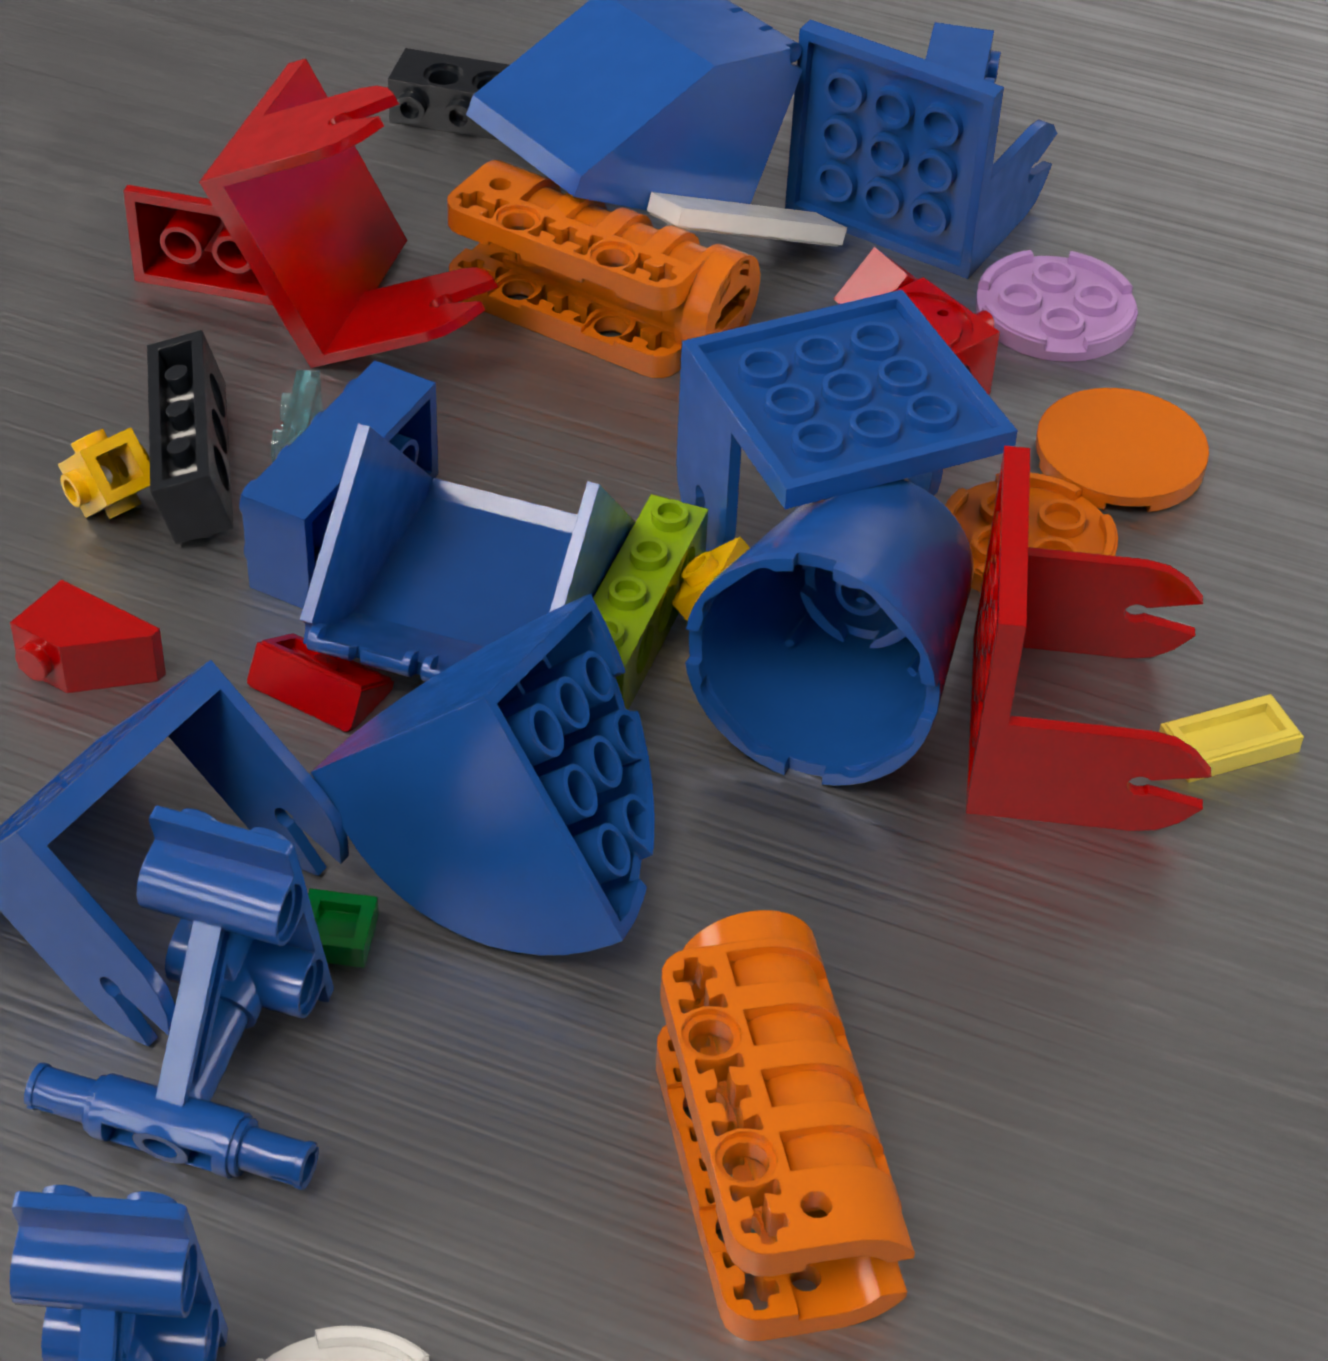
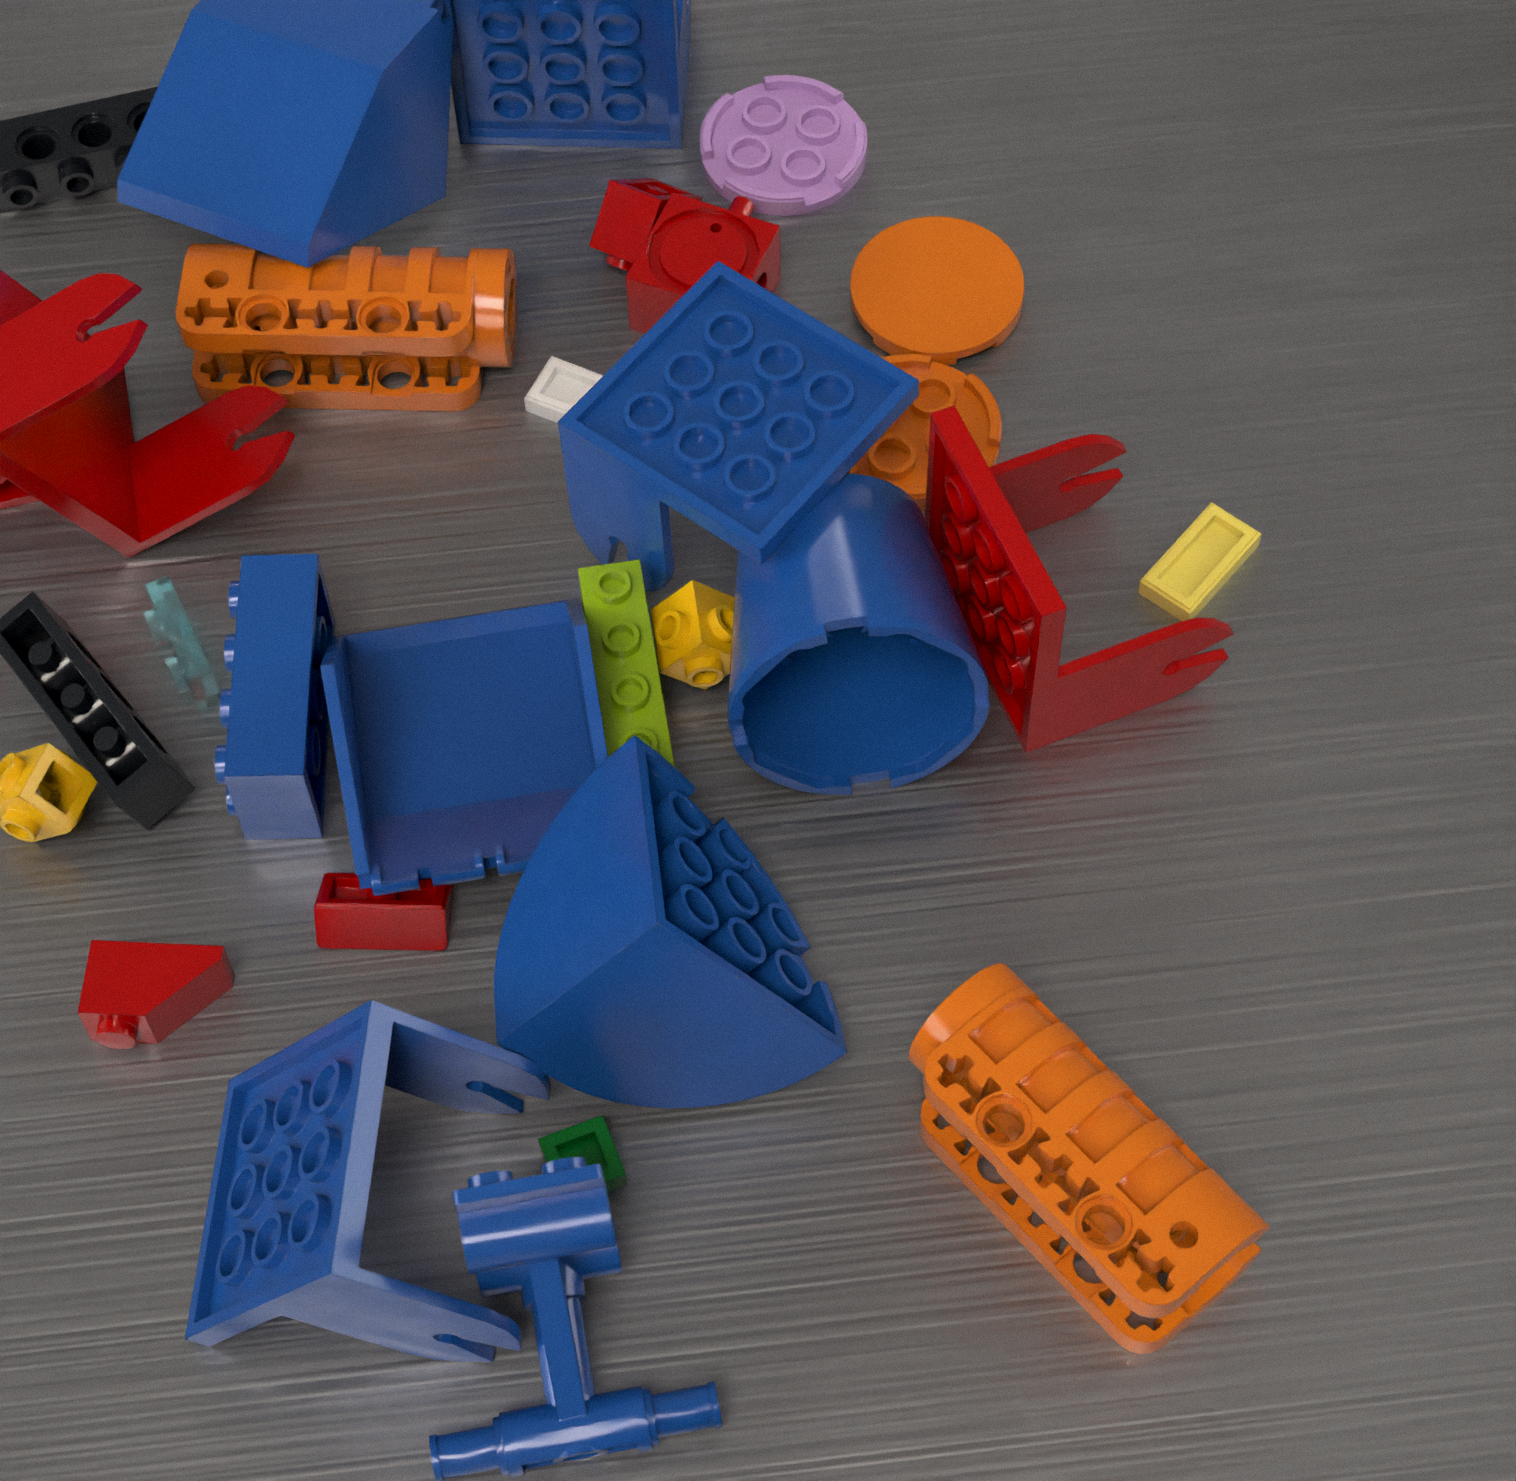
camera: 25 degrees left, 15 degrees up
white tile [647,192,847,247] -> none

